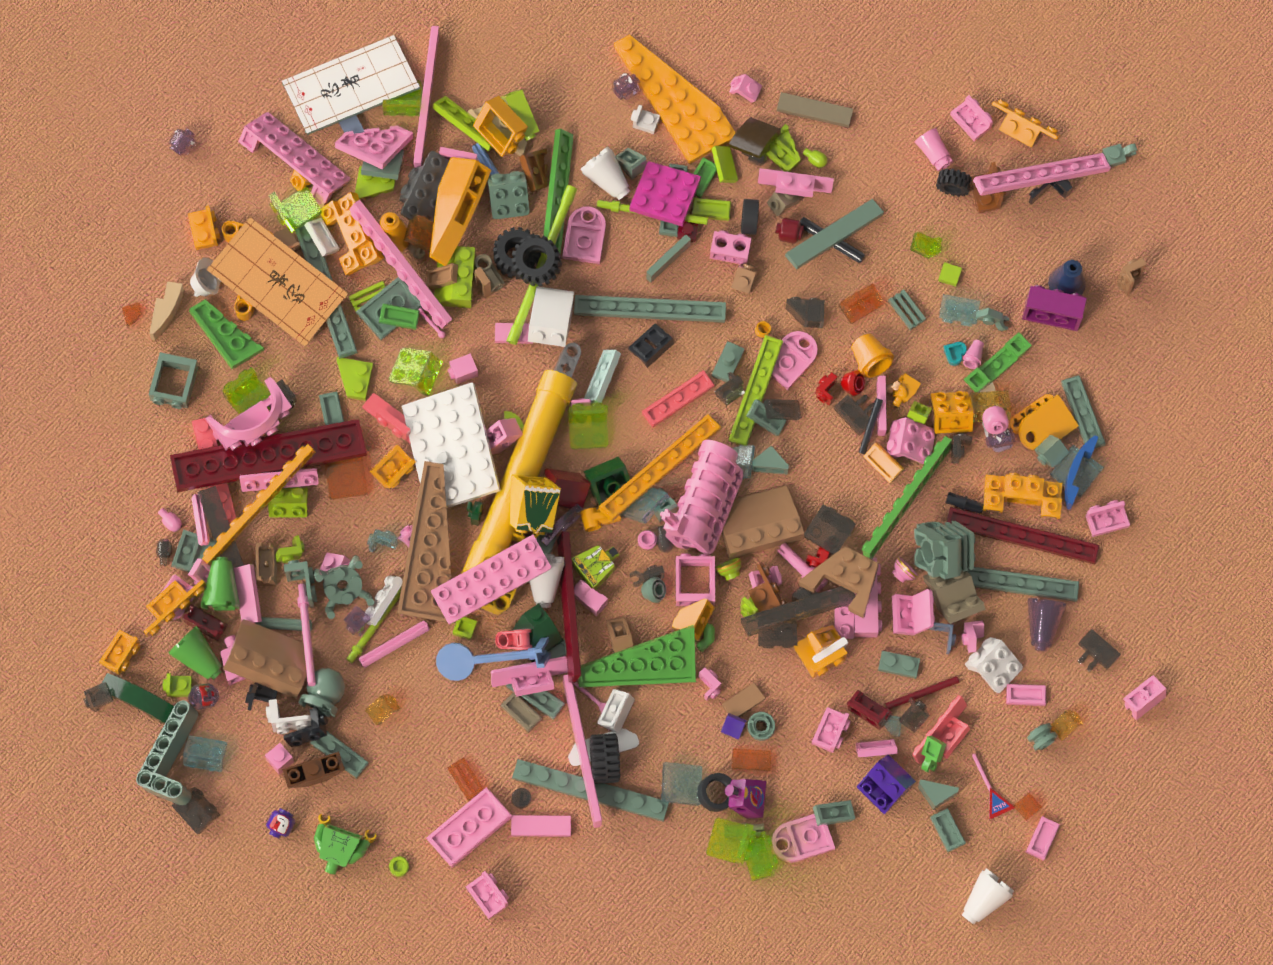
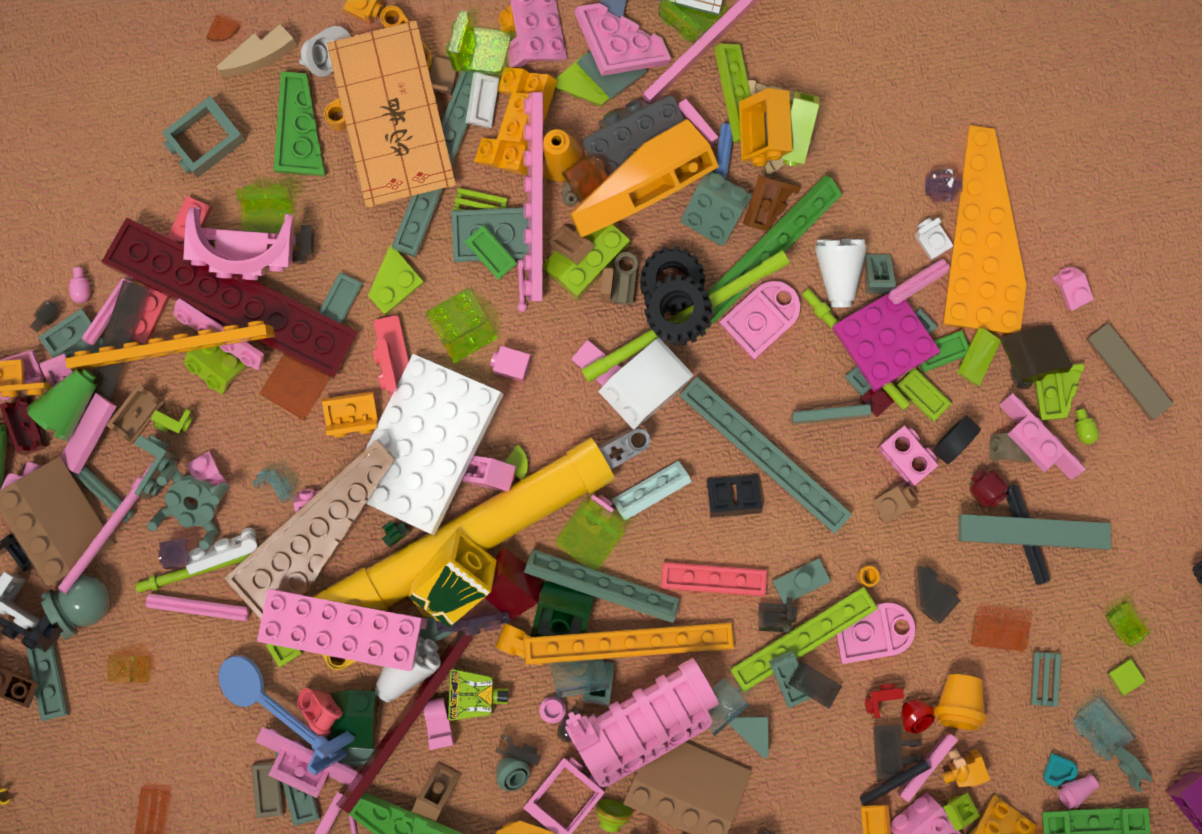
camera: 45 degrees right, 10 degrees up
none -> sand green tile [524,549,680,623]
none -> bright pink axle [888,259,950,304]

